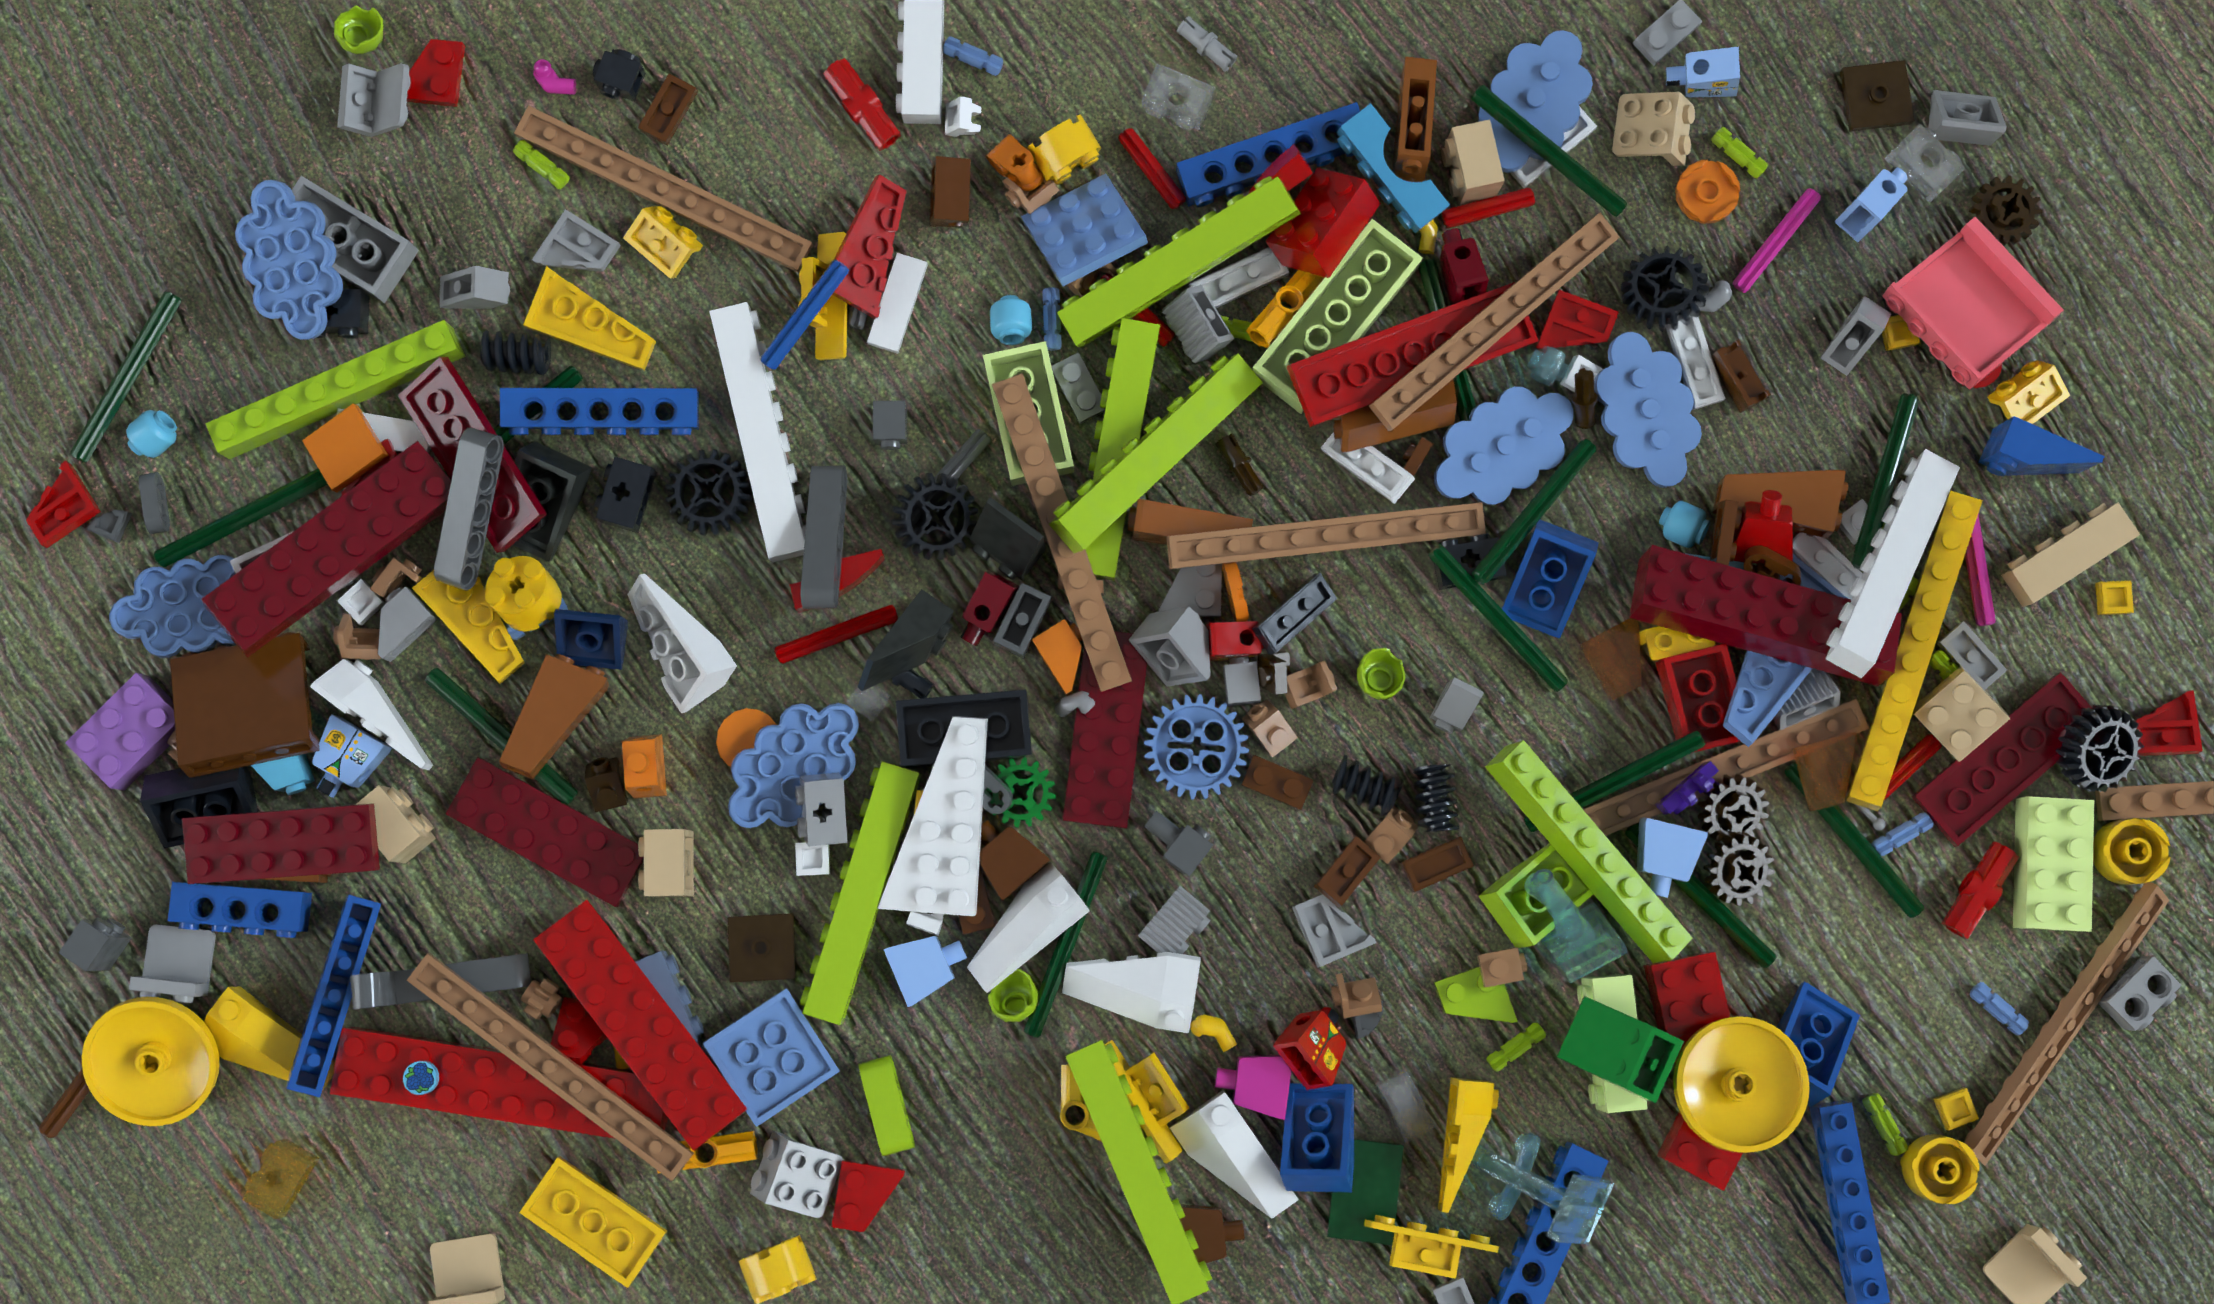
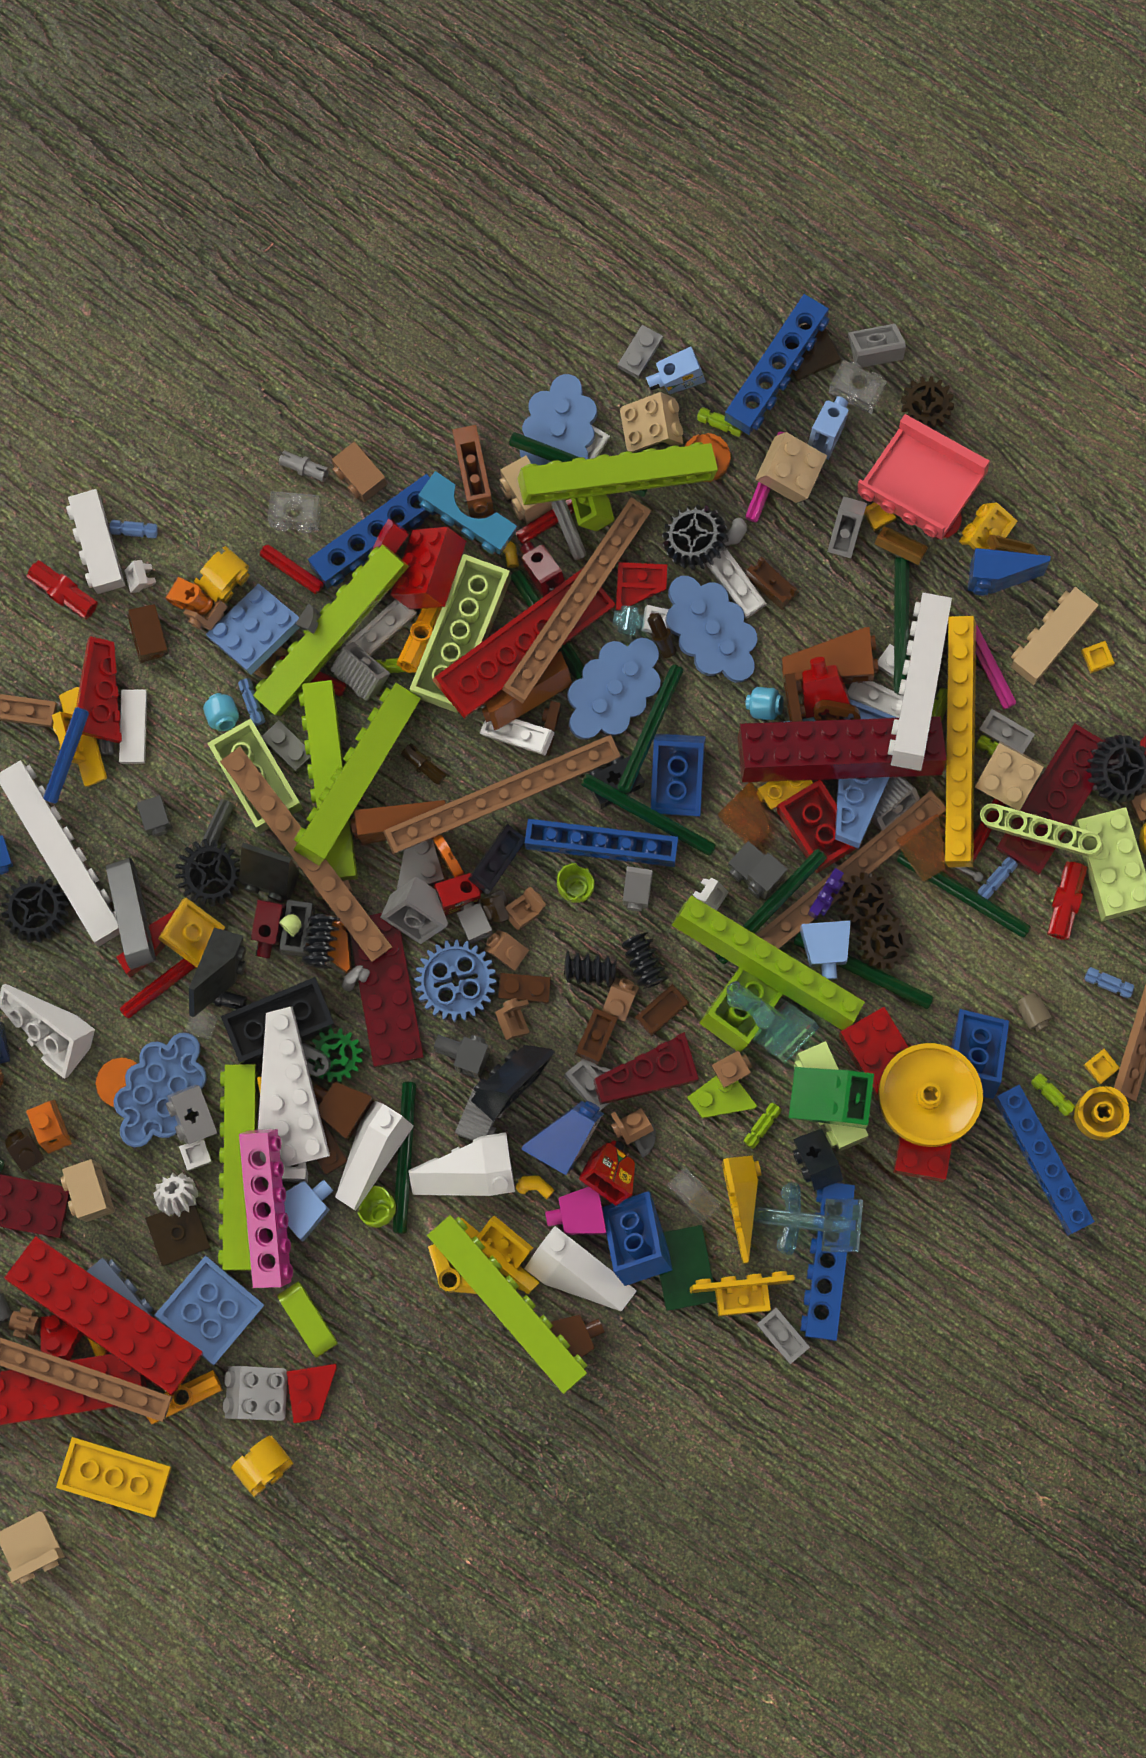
camera: 10 degrees left, 5 degrees down
none -> white gear [153,1172,199,1217]
none -> yellow tile [158,898,225,967]
none -> dark pink brick [239,1129,293,1288]
none -> yellowish green hinge [279,914,301,937]
none -> dark grey tile [295,603,318,634]
none -> black piece [301,914,340,969]
none -> medium nougat brick [332,441,387,503]
none -> black slope [471,1045,555,1121]
none -> medium nougat bracket [495,998,530,1040]
none -> lime brick [517,442,718,505]
none -> blue slope [522,1101,604,1175]
none -> blue brick [525,819,678,867]
none -> light grey axle [552,500,586,560]
none -> lime slope [571,495,615,531]
none -> dark red wing [593,1032,699,1105]
none -> white tile [693,878,729,911]
none -> blue brick [725,294,830,435]
none -> dark grey brick [728,841,787,900]
none -> tan brick [755,432,827,503]
none -> black brick [792,1128,843,1191]
none -> pearl gold tile [874,526,928,565]
none -> yellowish green beam [980,803,1103,857]
none -> pearl gold tile [987,535,1039,555]
none -> dark tan brick [1017,993,1052,1032]

